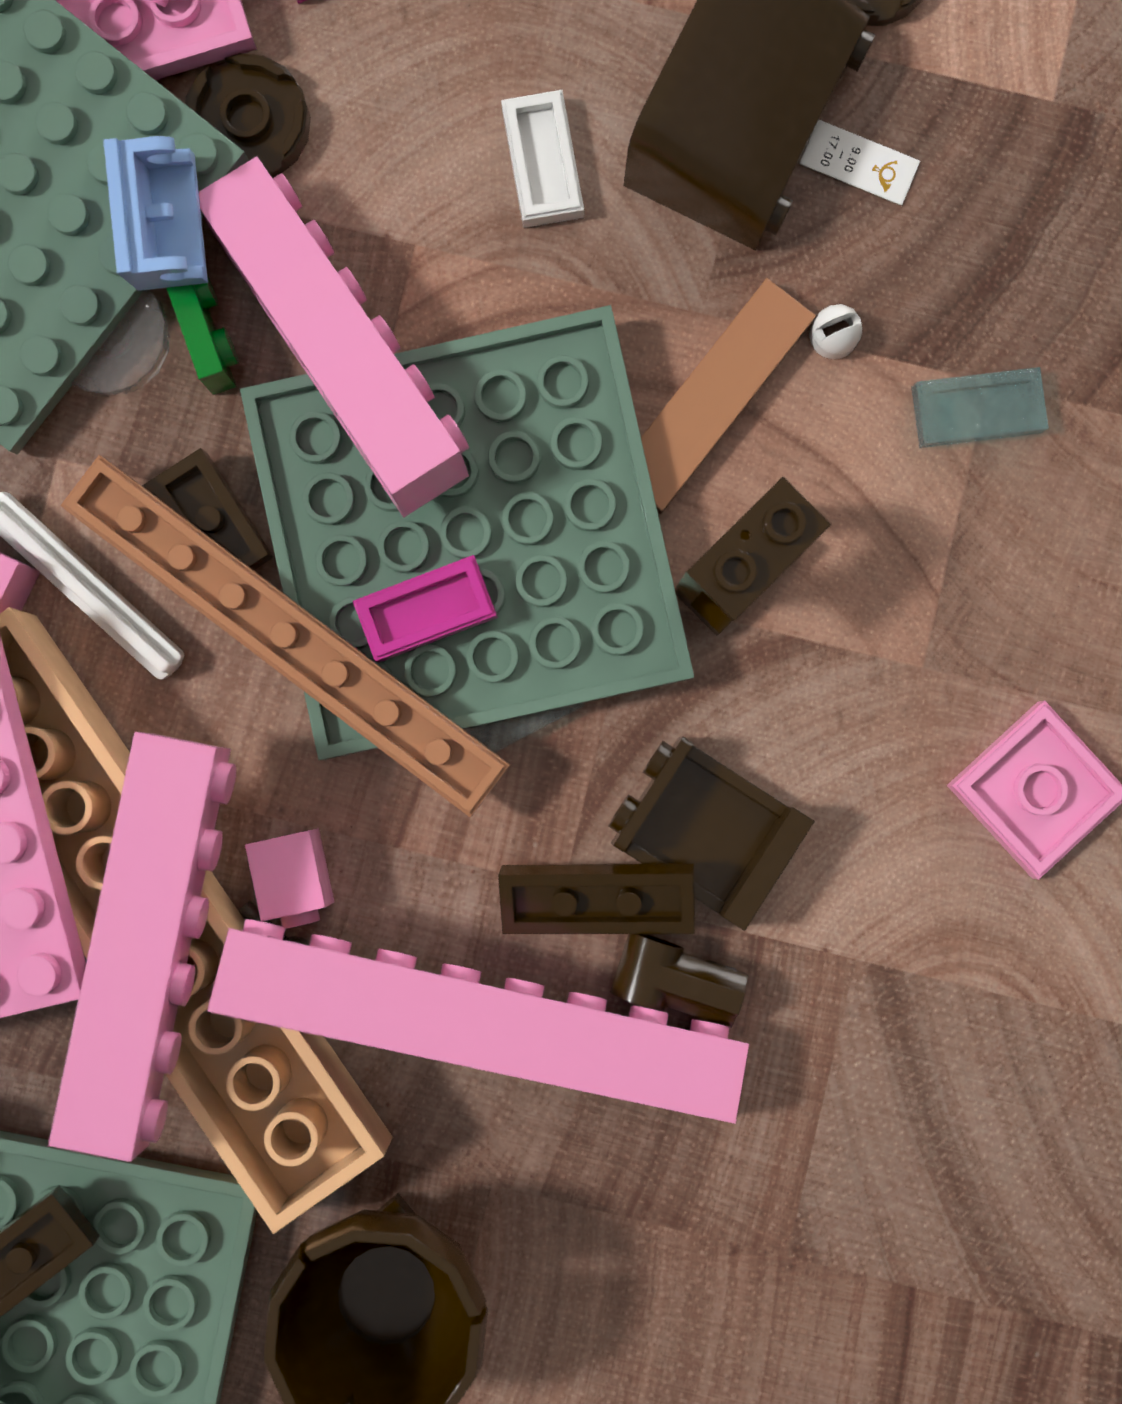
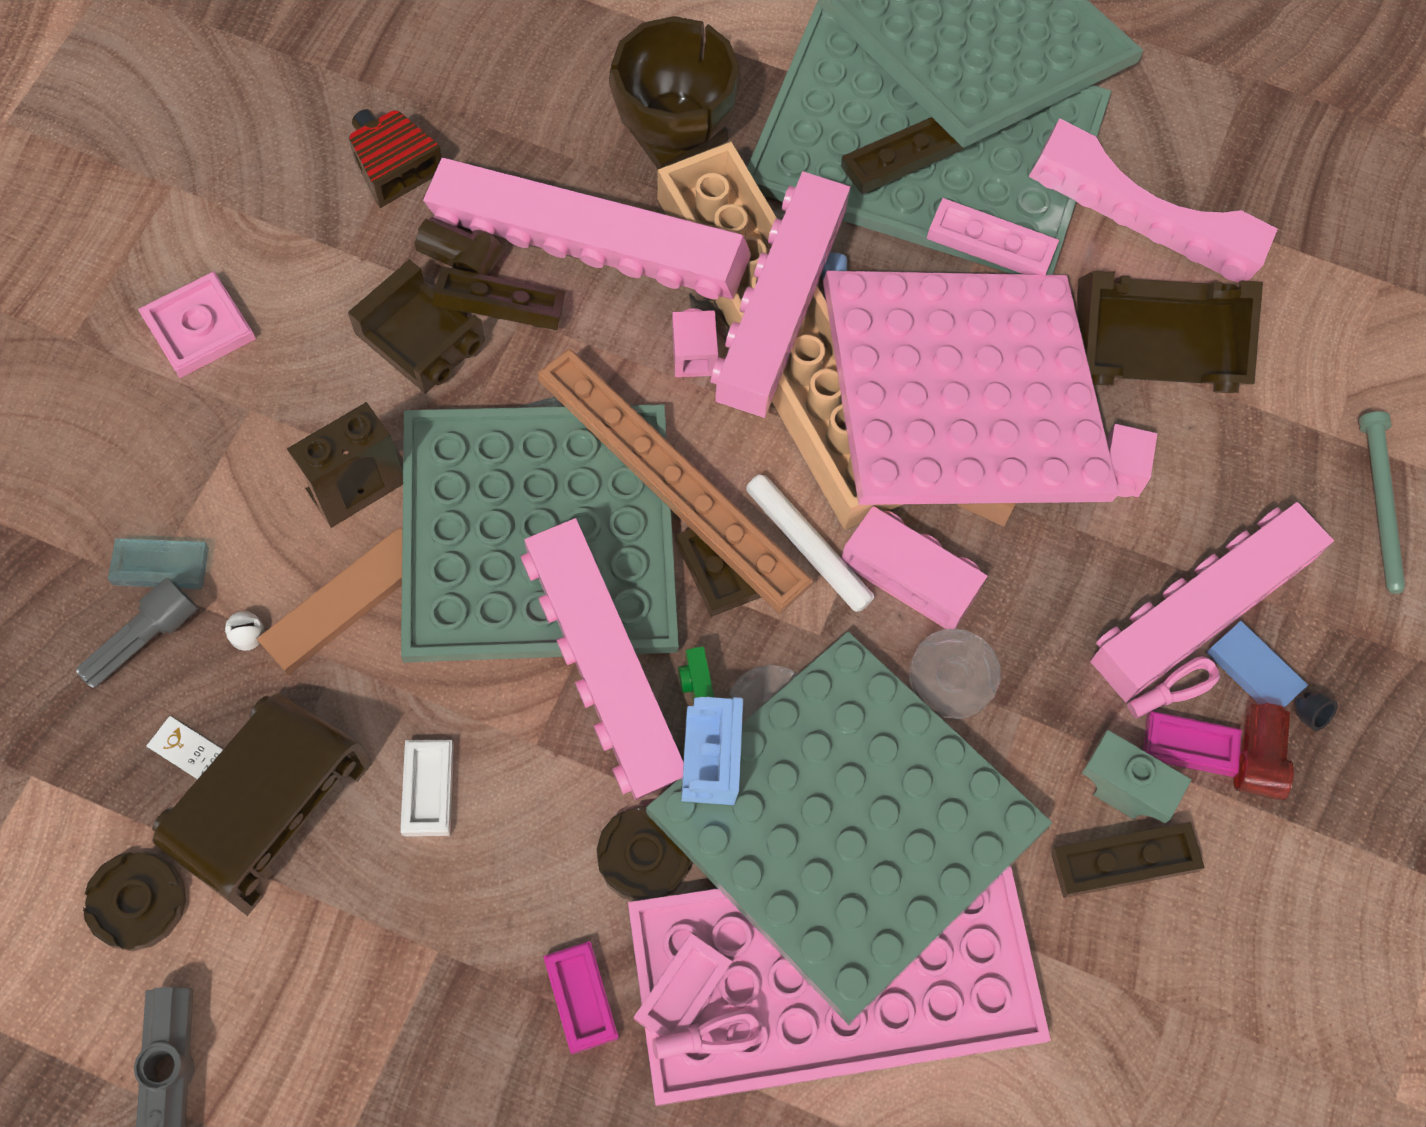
camera: 170 degrees left, 20 degrees down
dark pink tile [353,555,498,663] -> none
none -> dark grey piece [76,577,199,688]
none -> dark brown torso [348,109,442,208]

